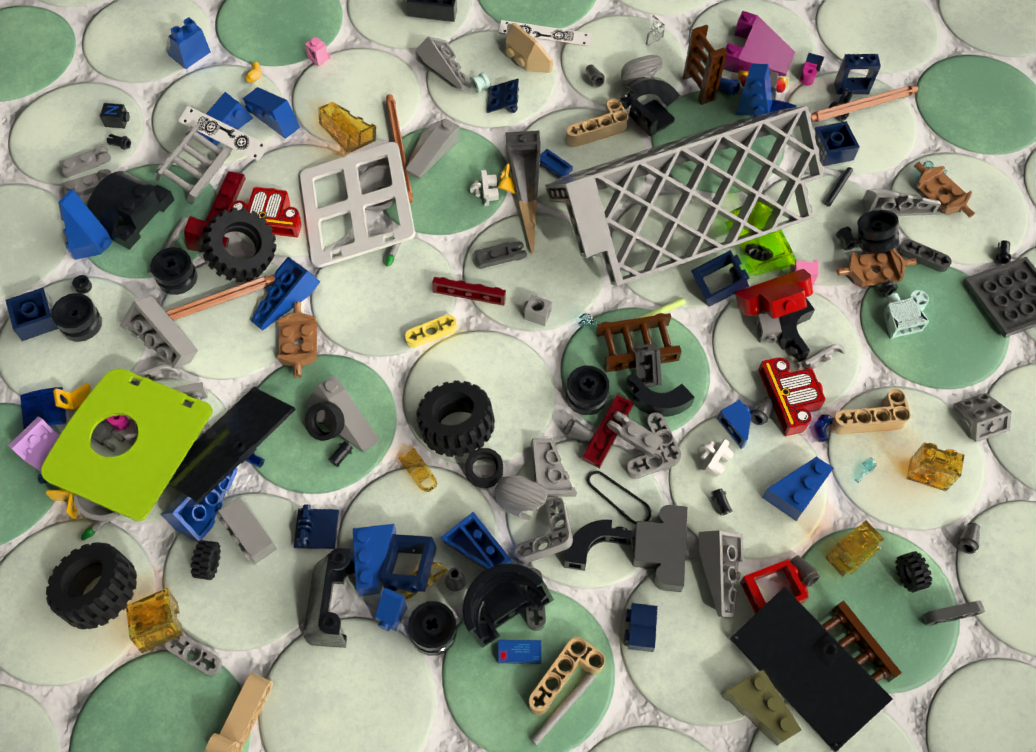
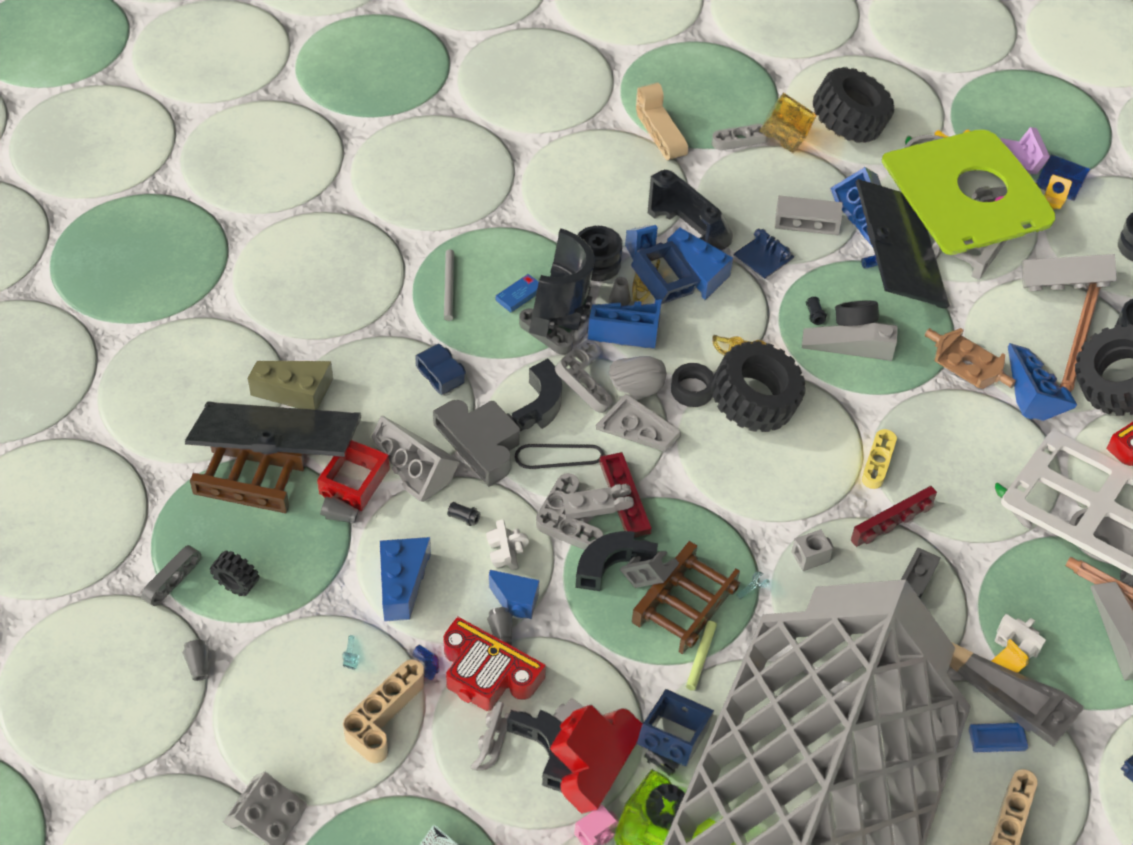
camera: 135 degrees right, 10 degrees down
light grey piece [131,364,180,386] -> none
black tyre [191,540,221,580] -> none
tan beam [529,637,605,716] -> none
dark grey cone [564,419,594,443] -> none
black wheel [566,365,609,415] -> none
clear yellow piece [825,520,884,577] -> none
clear yellow piece [906,442,965,491] -> none

